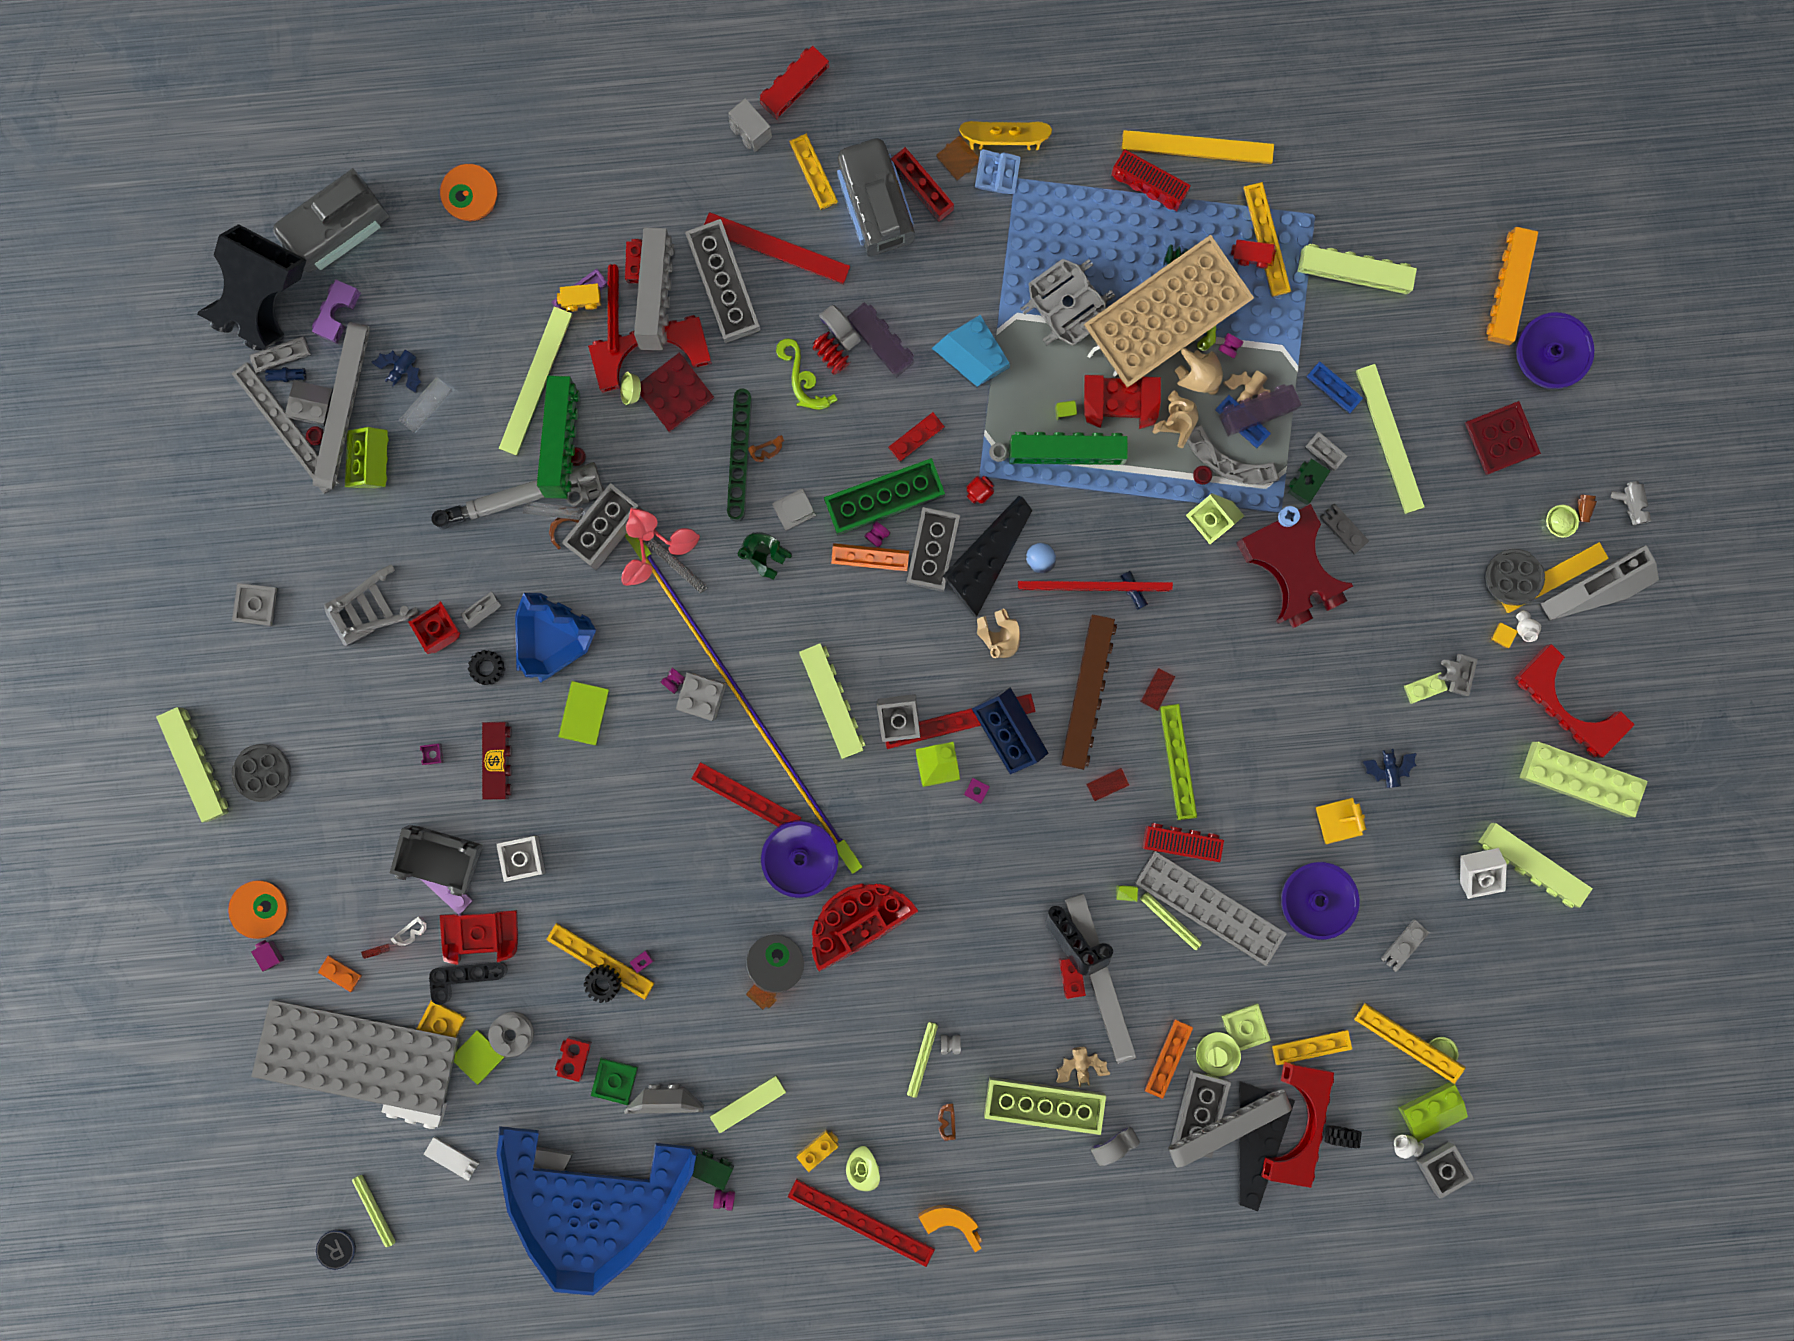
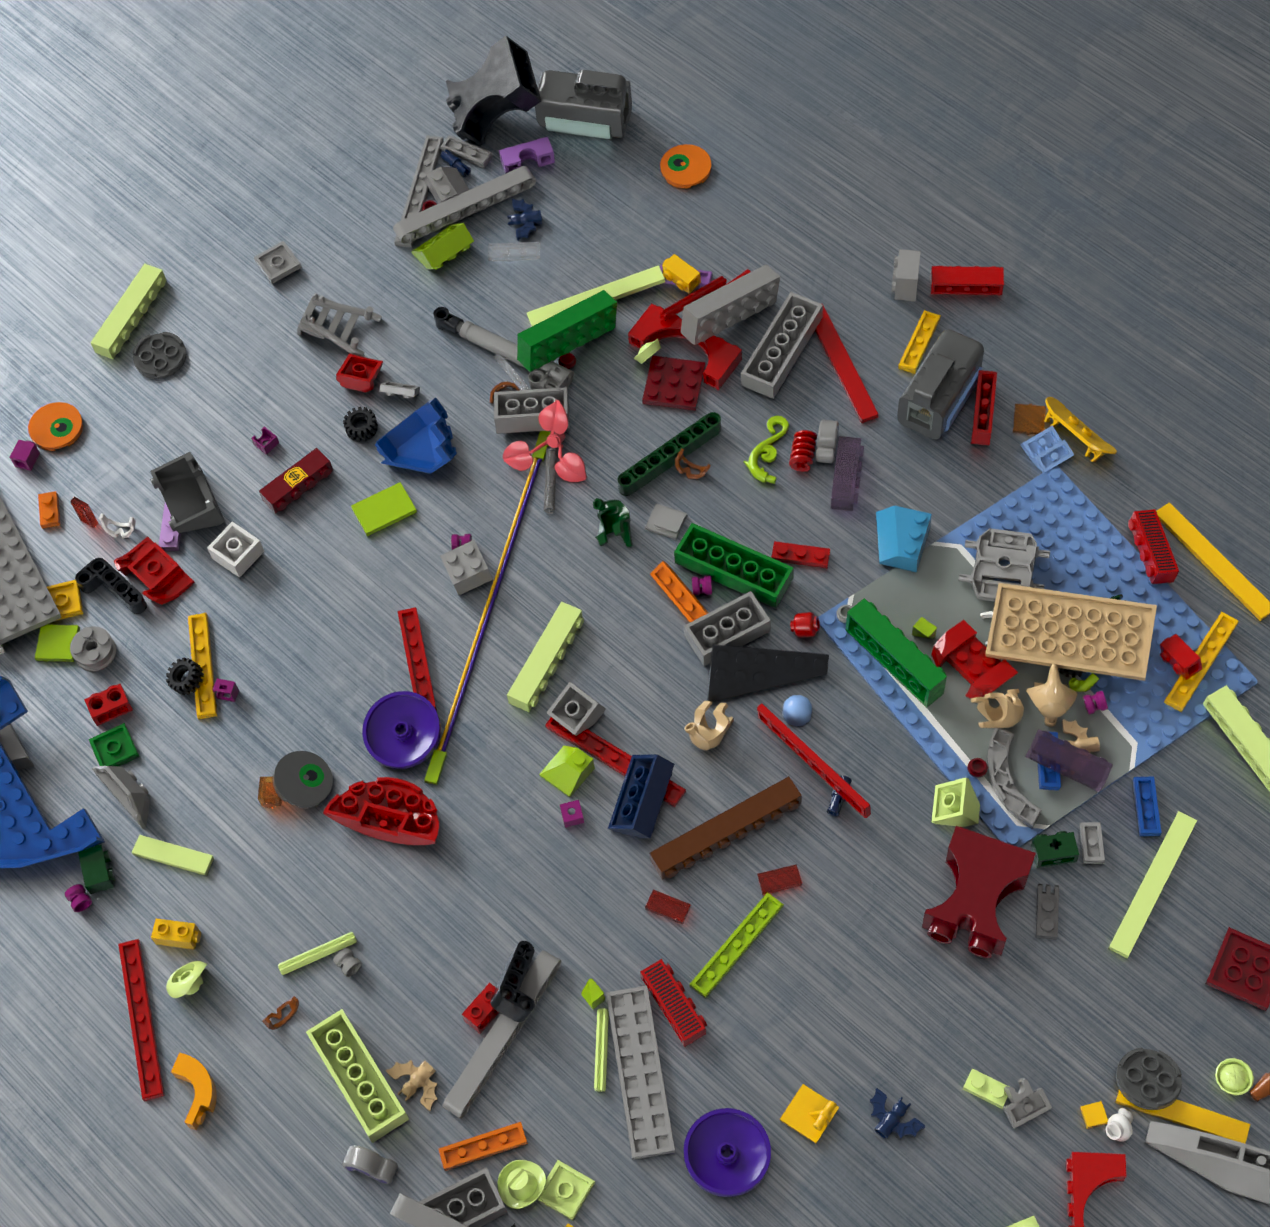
camera: 60 degrees right, 25 degrees down
light blue wheel [1278,506,1300,527] -> none

